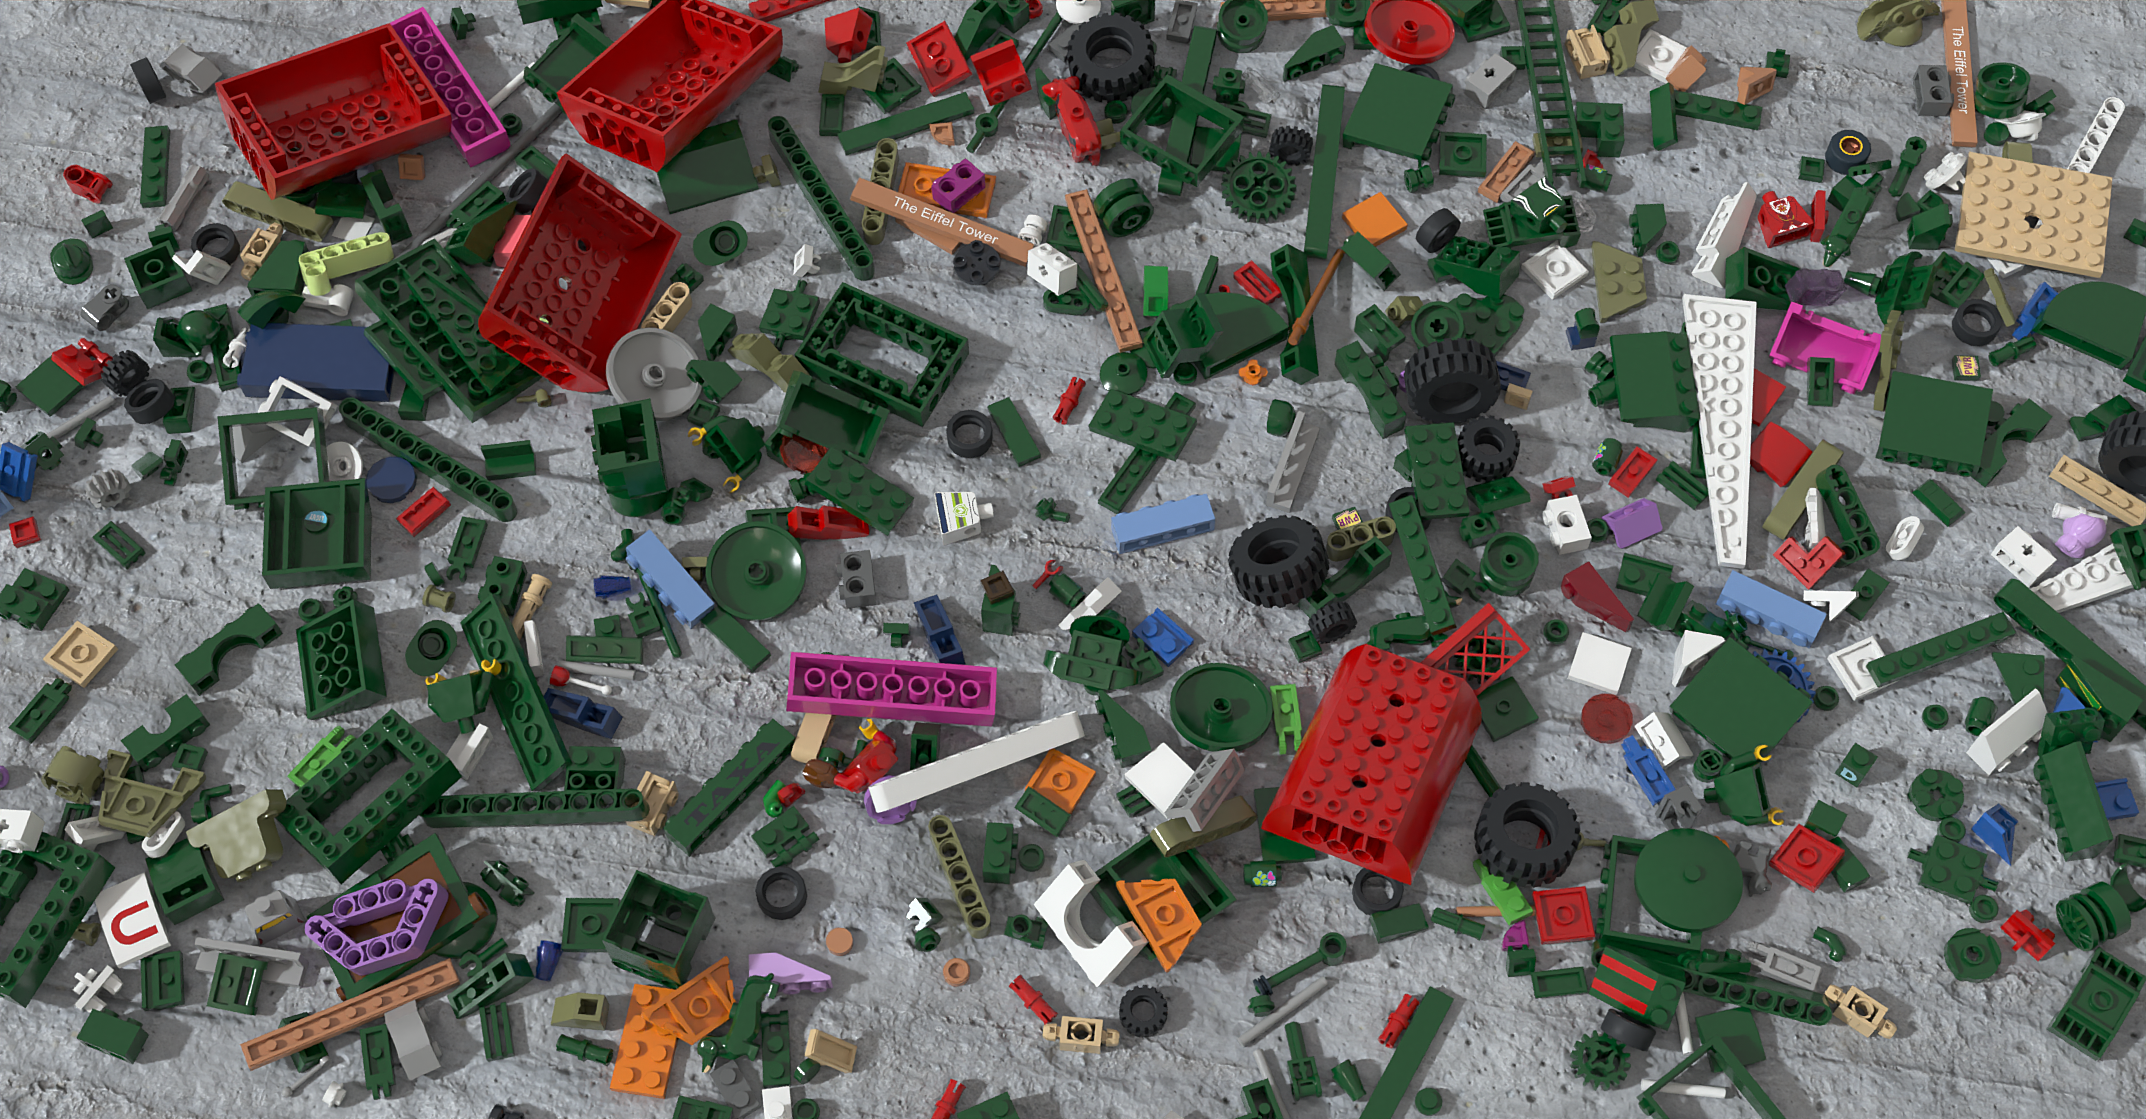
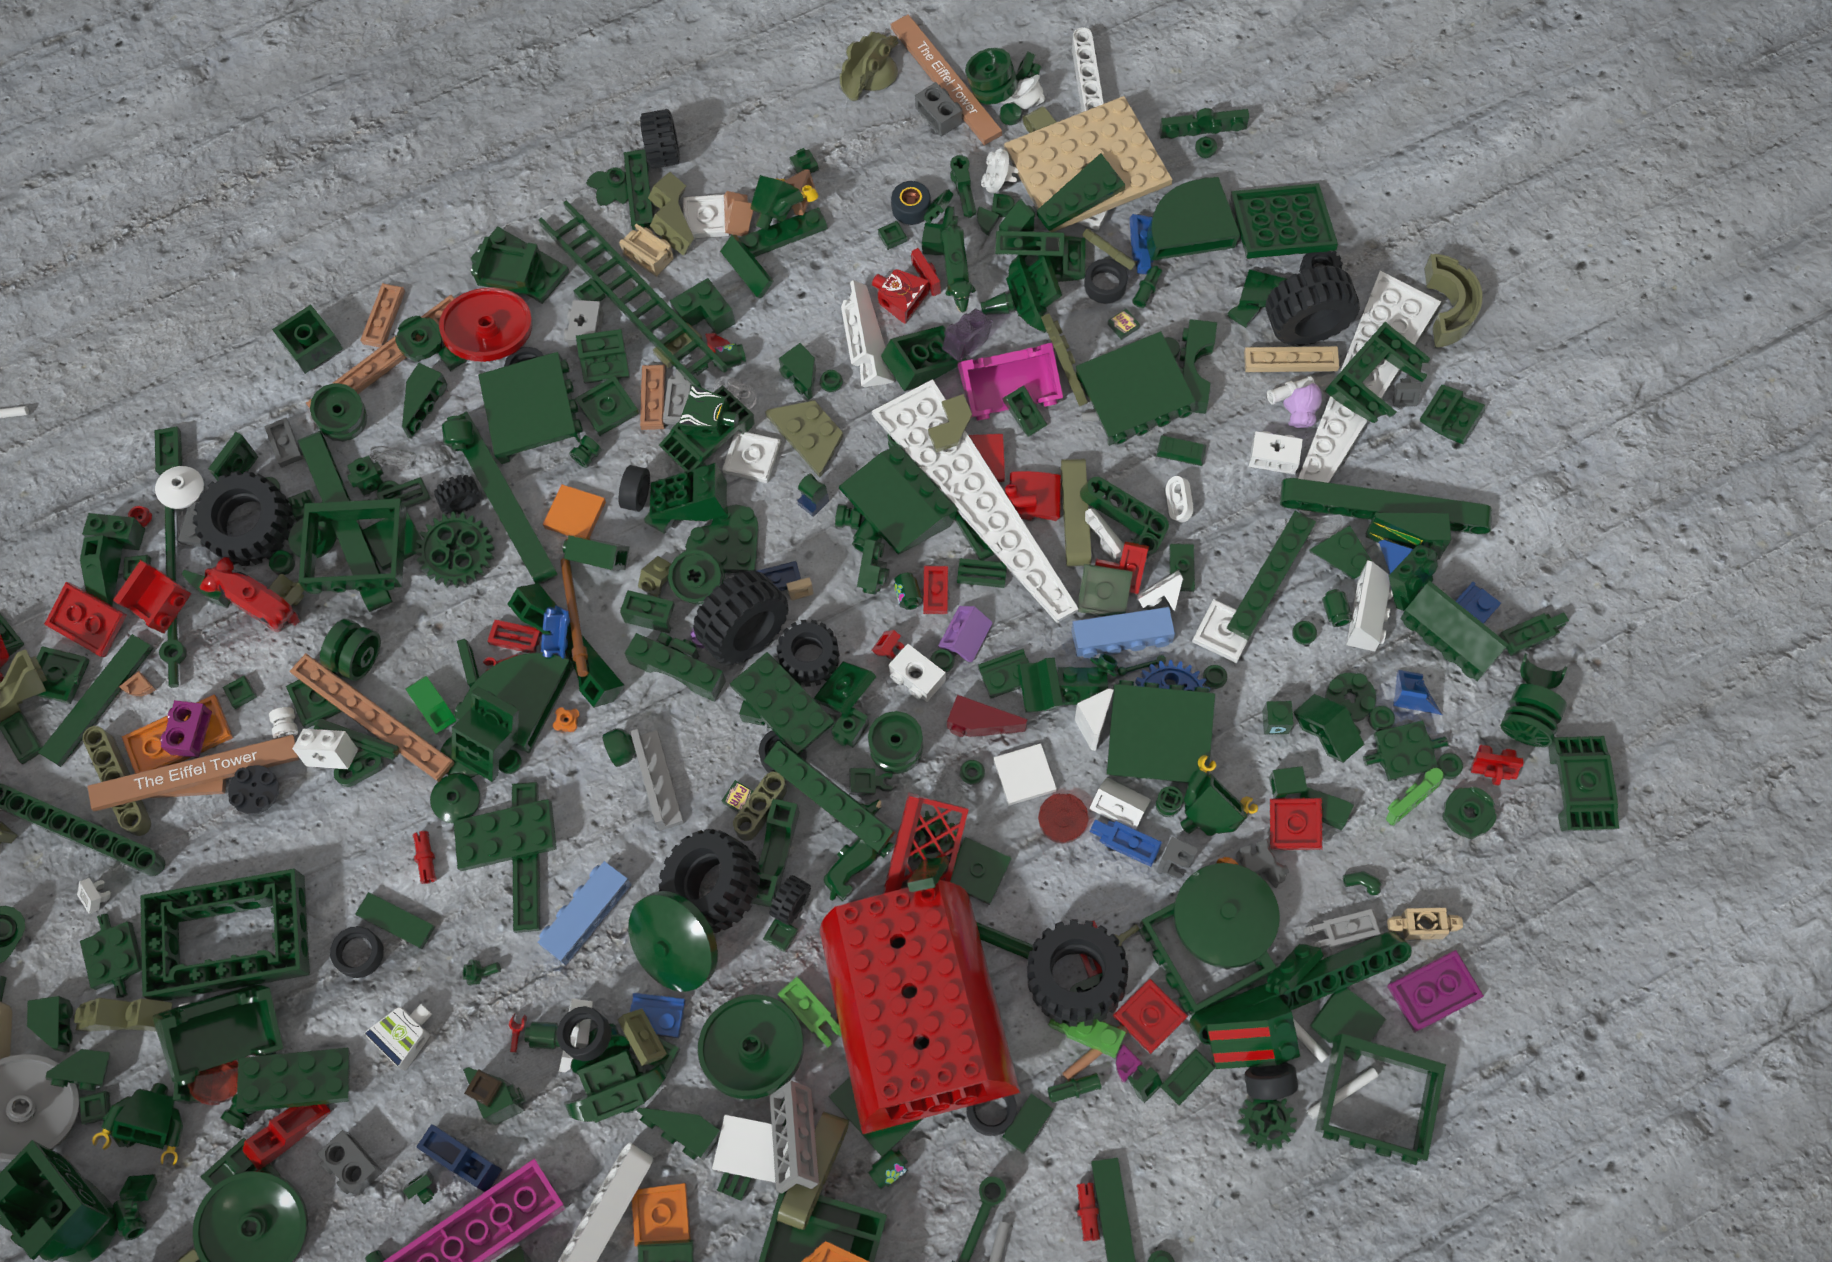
camera: 35 degrees left, 5 degrees up
none -> dark green tile [222,675,257,709]
none -> dark green head [442,415,474,451]
none -> blue hinge [541,605,570,659]
none -> black tyre [557,1006,611,1061]
none -> dark green slope [576,329,630,384]
none -> olive plate [618,1008,667,1066]
none -> dark green dish [628,891,718,992]
none -> dark green torso [750,175,818,231]
none -> dark green plate [857,535,890,594]
none -> tile [907,856,949,892]
none -> olive tile [928,394,972,453]
none -> dark green slope [995,231,1064,256]
none -> red arm [1005,484,1037,508]
none -> dark green wing [1037,153,1125,231]
none -> dark green plate [1077,564,1133,616]
none -> dark green brick [1293,694,1364,763]
none -> bright green hinge [1386,768,1444,826]
none -> magenta tile [1387,950,1484,1033]

